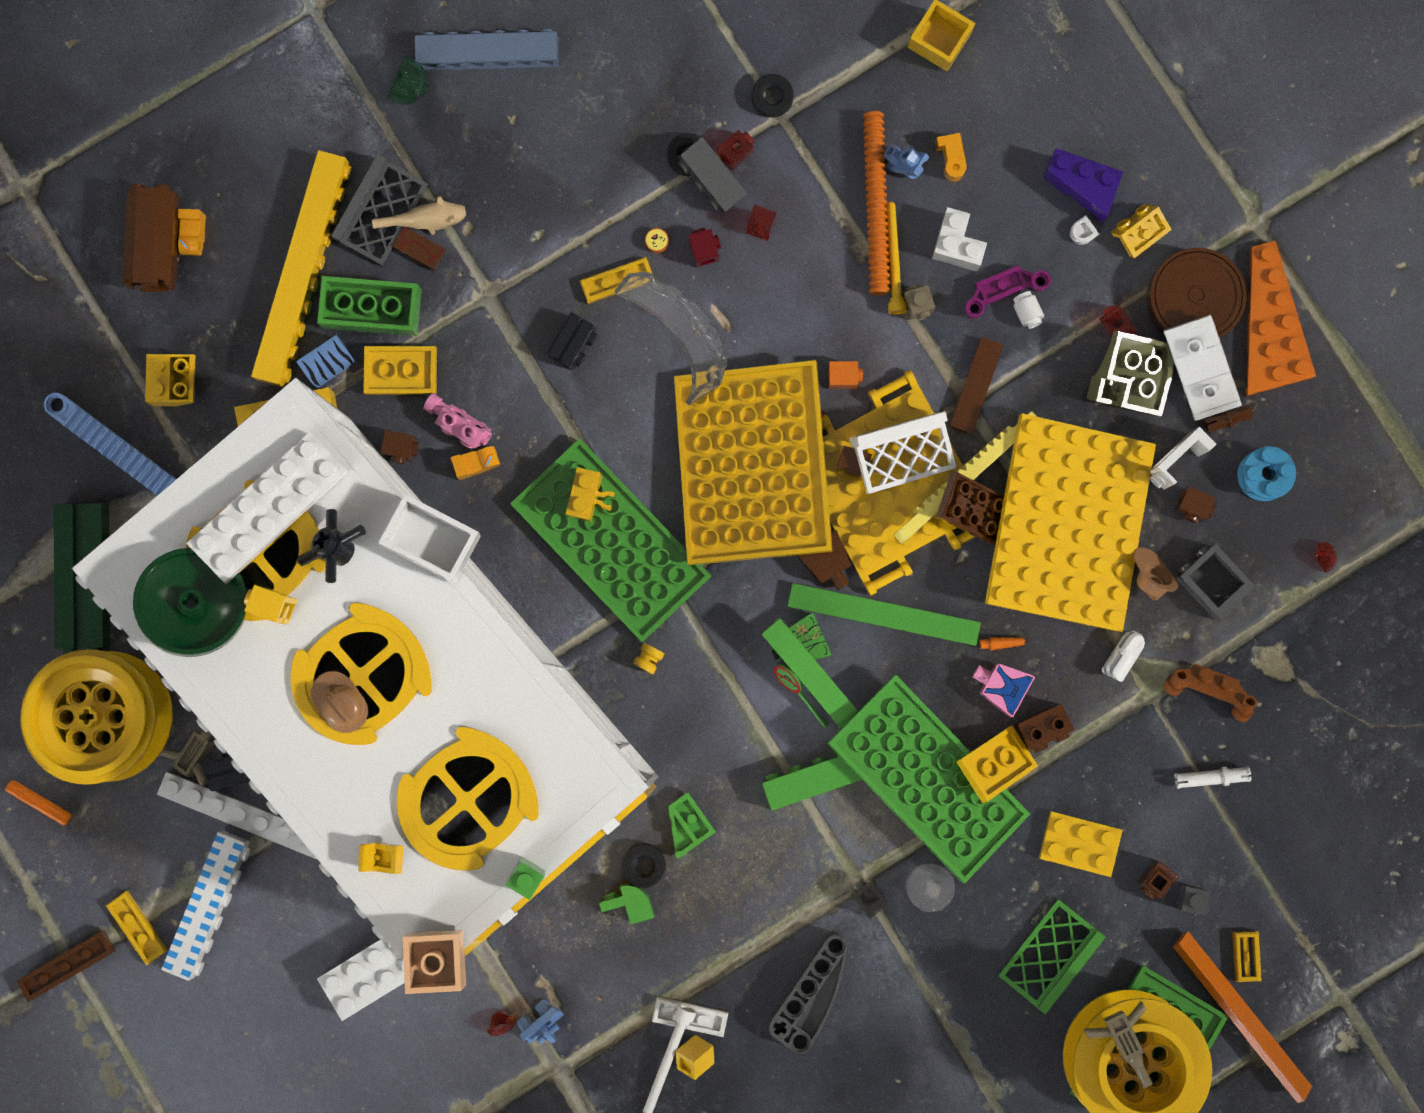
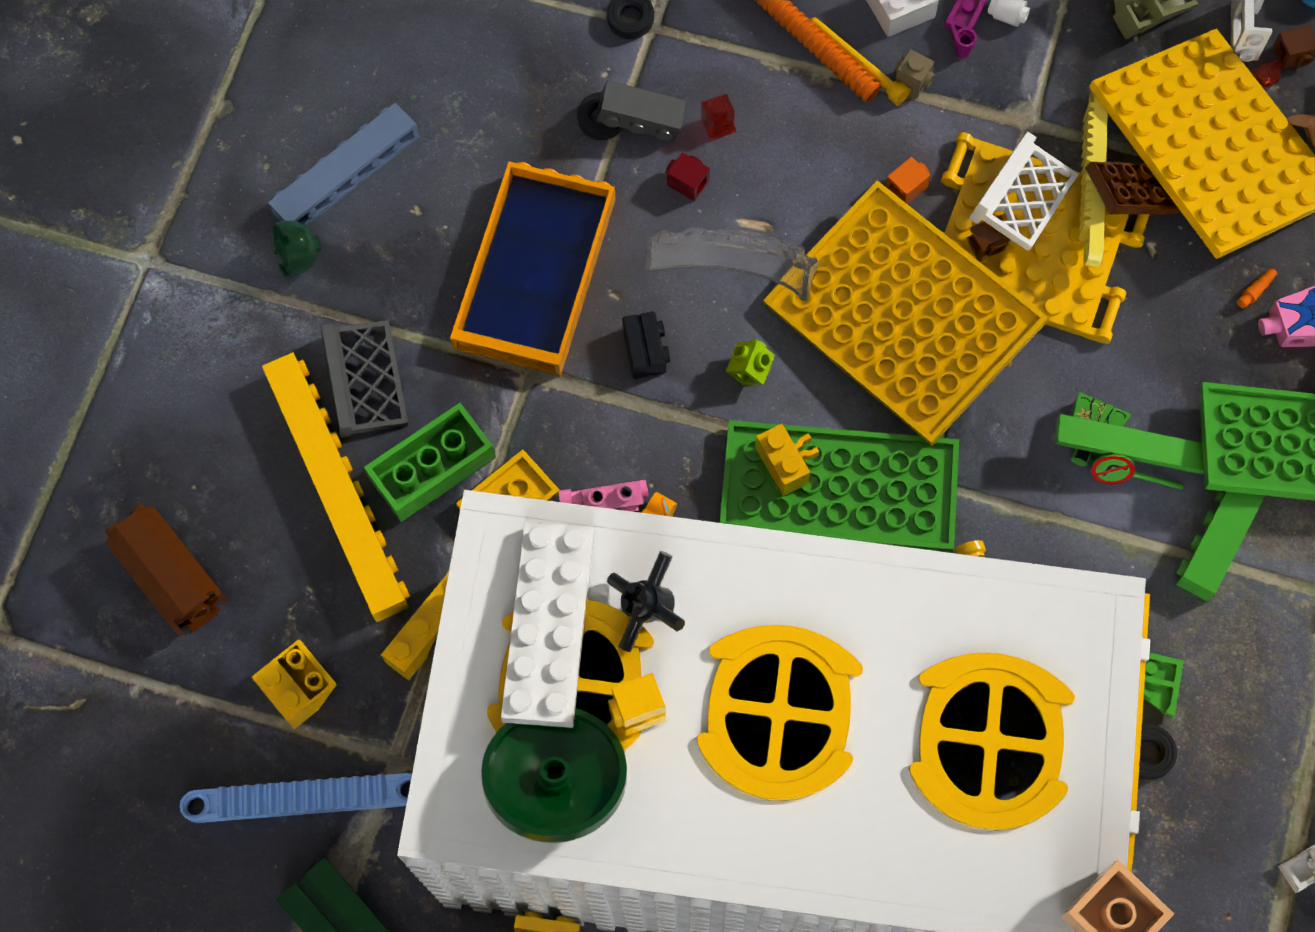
camera: 45 degrees left, 15 degrees down
light orange leg [178,209,206,256] -> none
medium blue brick [296,335,356,388] -> none
medium nougat piece [311,671,368,733] -> none
yellow bracket [358,842,404,874] -> none
tan piece [372,196,466,235] -> none
white piece [378,494,481,584] -> none
reddish brown tile [392,227,446,271] -> none
bright green brick [506,857,545,900] -> none
yellow tile [579,257,655,304] -> none
bright green brick [599,883,655,925] -> none
light yellow tile [645,228,669,253] -> none
clear red brick [717,130,754,170] -> none
bright green tile [787,583,981,646] -> none
reddish brown torso [796,530,851,591] -> none
reddish brown tile [949,337,1004,435] -> none
none -> clear blue window [450,161,616,376]
none -> lime brick [726,339,775,386]
none -> clear red piece [1252,60,1283,87]

